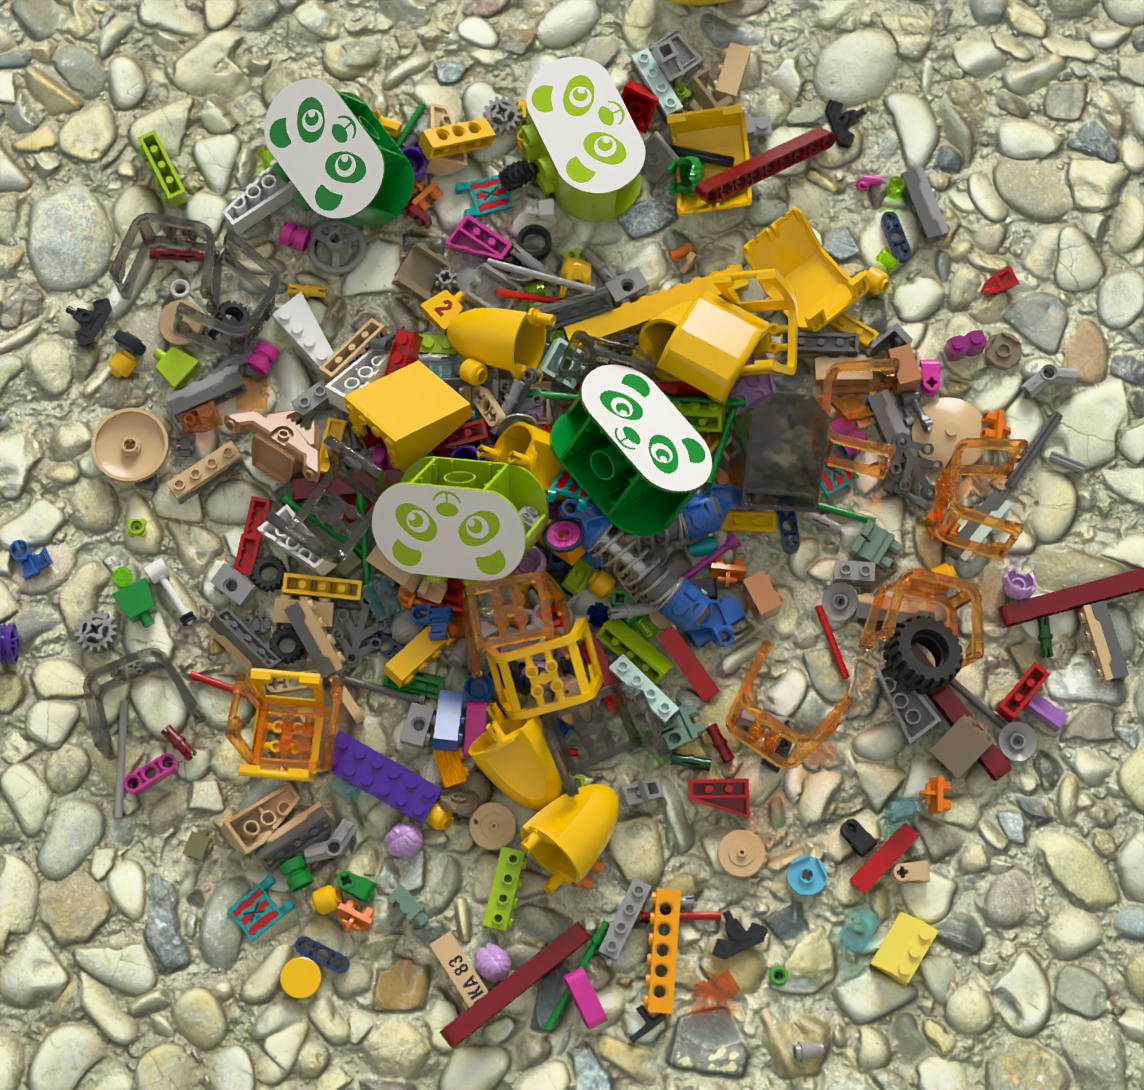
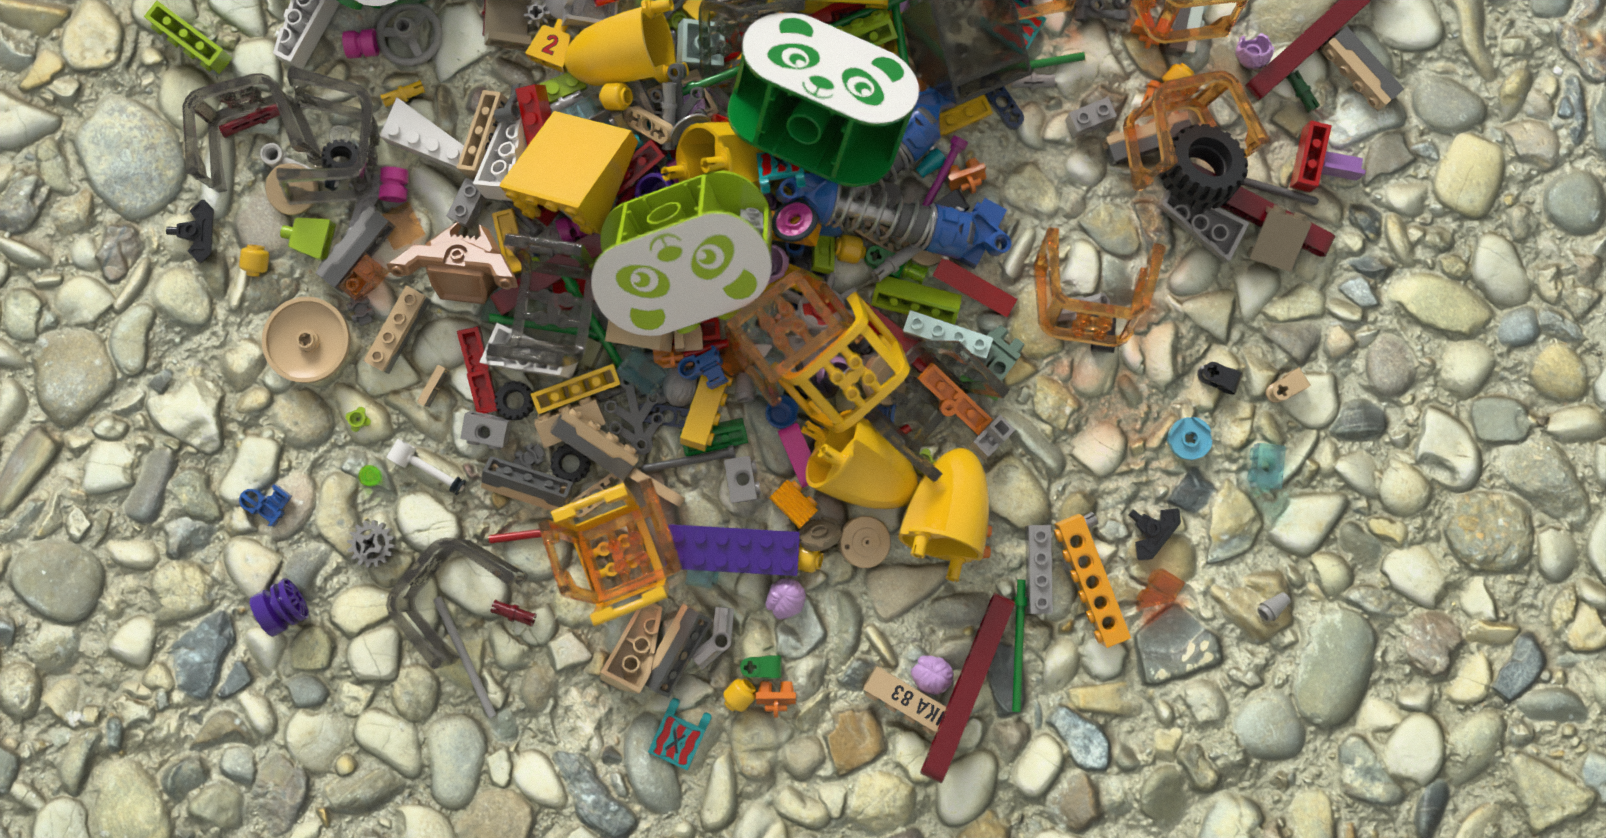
camera: 25 degrees left, 10 degrees up
green torso [112,577,157,628] -> none
black wheel [113,330,147,356] -> none
dark pink beam [124,753,179,795] -> none
dark grey tile [135,474,158,492] -> none
olive brick [183,829,214,863] -> none
green wheel [279,855,314,893] -> none
yellow tile [280,957,322,999] -> none
dark blue beam [295,936,350,974] -> none
sand green hips [386,884,430,929] -> none
brick [433,690,467,752] -> none
lime brick [482,847,528,933] -> none
dark pink beam [563,967,607,1030] -> none
clear blue gear [586,602,611,627] -> none
black piece [629,1005,666,1044] -> none
red bar [640,912,721,920] -> none
dark green pin [670,752,712,772] -> none
red wedge [687,778,750,819] -> none
dark red pin [706,723,735,764] -> none
tan wheel [717,829,766,879] -> none
nougat brick [740,570,783,624] -> none
bright green plate [768,966,789,986] -> none
red bar [815,605,850,679] -> none
light grey dish [822,582,859,621] -> none
sand green hips [849,519,902,571] -> none
red slope [849,822,920,893] -> none
light yellow slope [870,912,938,985] -> none
clear light blue brick [885,796,920,825] -> none
orange hips [919,775,951,814] -> none
light grey dish [998,721,1037,761] -> none
none -> tan tile [417,365,450,408]
none -> orange hinge [917,362,993,436]

